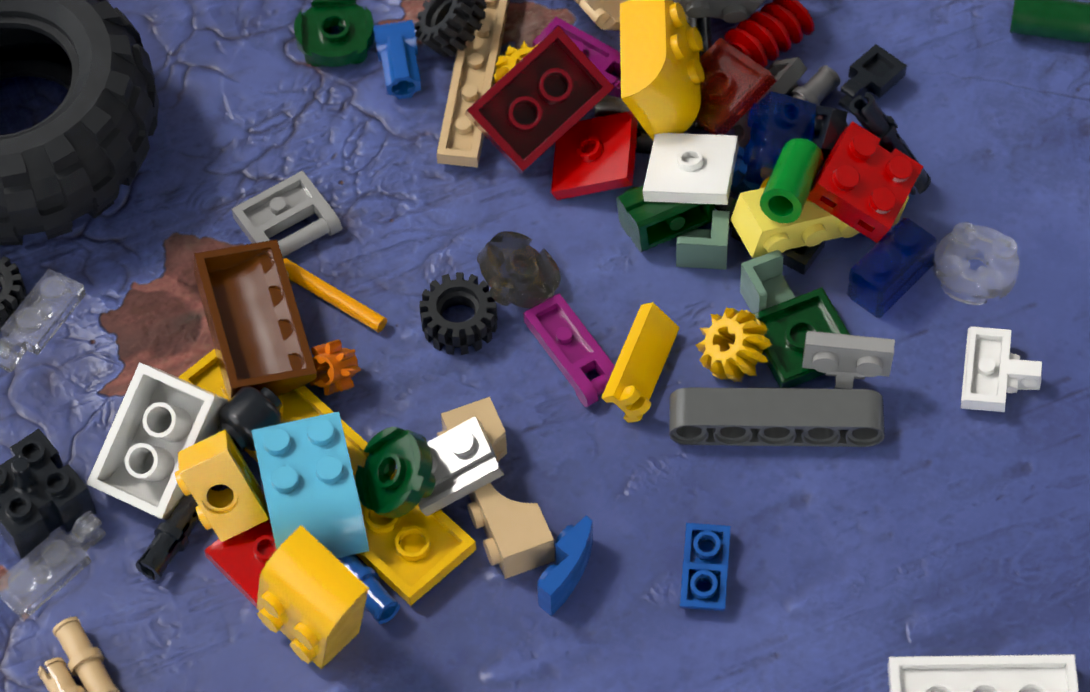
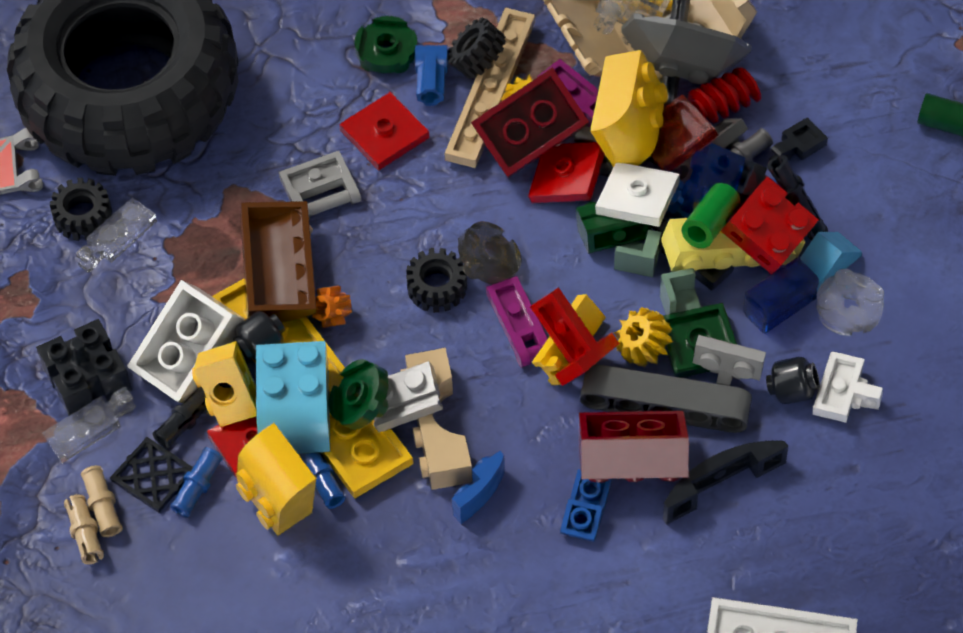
camera: 10 degrees right, 0 degrees up
light orange bar [283,258,387,333] -> none
none -> black window [110,437,193,513]
none -> blue pin [170,447,223,518]
none -> red plate [339,92,430,171]
none -> red bracket [530,287,620,386]
none -> brick [579,411,689,483]
none -> black slope [663,440,789,525]
none -> black head [766,357,820,404]
none -> dark azure slope [791,232,862,294]

